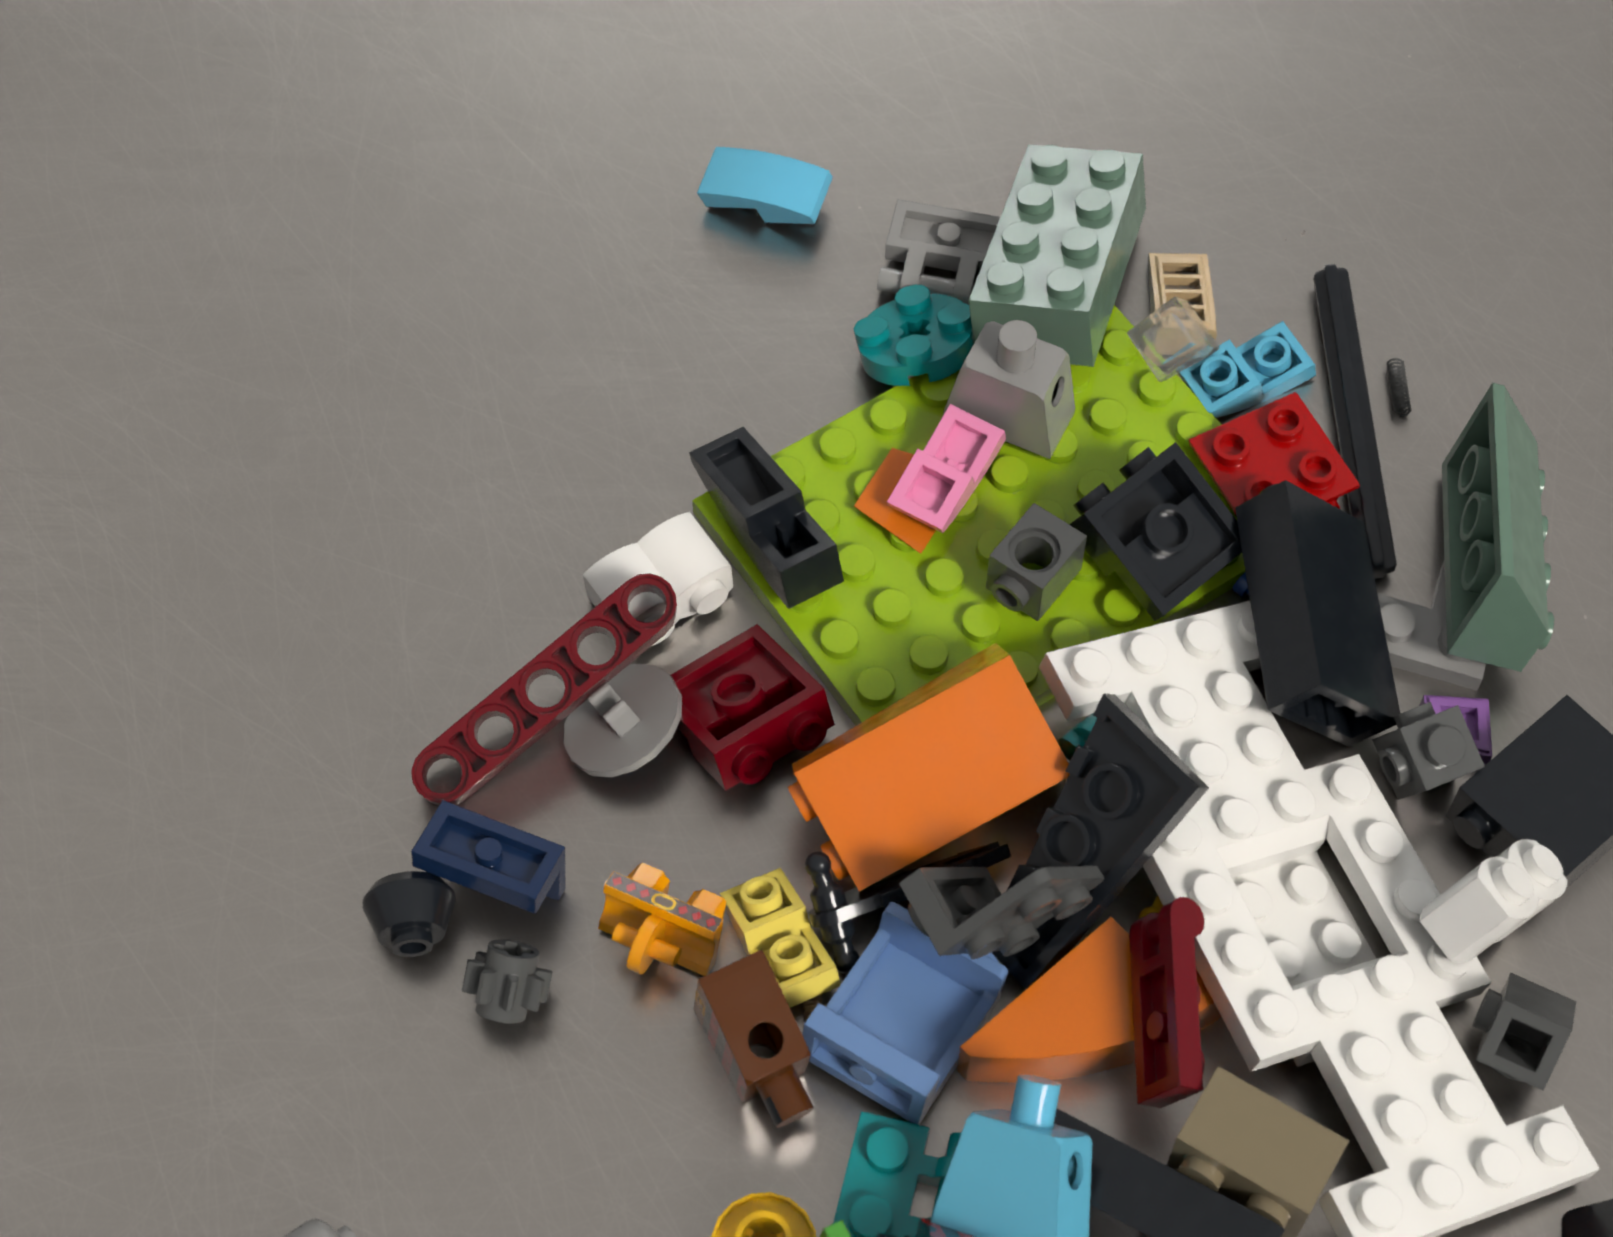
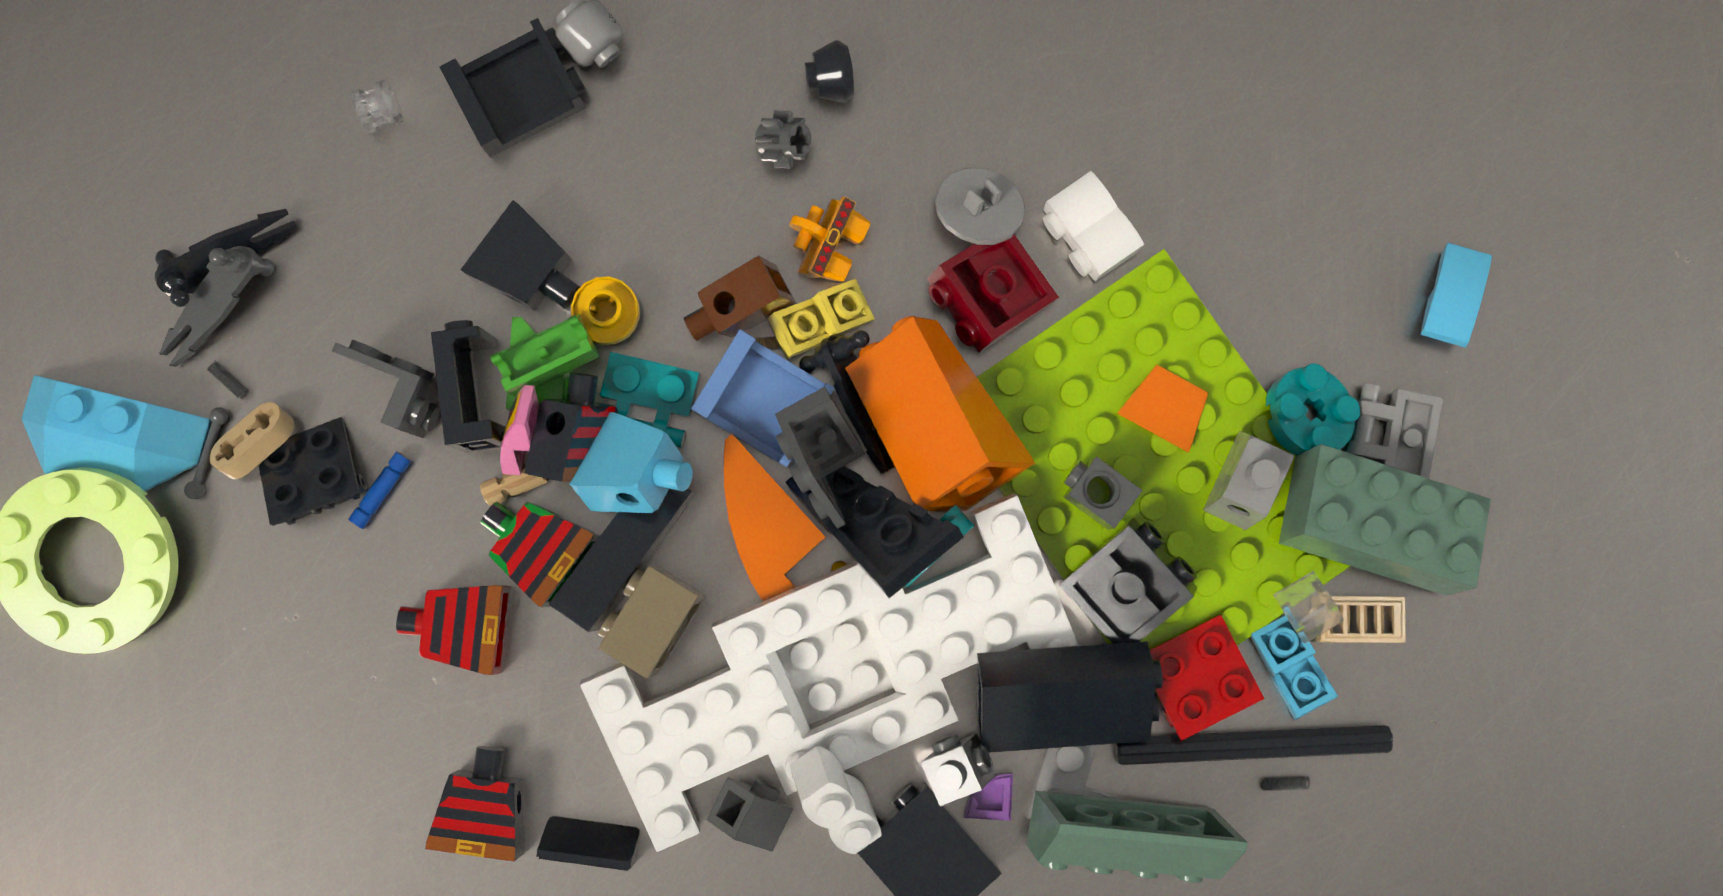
camera: 85 degrees right, 25 degrees up
dark red beam [411,573,677,806] -> none
dark blue panel [411,800,566,914] -> none
black slope [689,427,844,609] -> none
bright pink slope [887,404,1006,533] -> none
dark red plate [1129,897,1205,1109] -> none

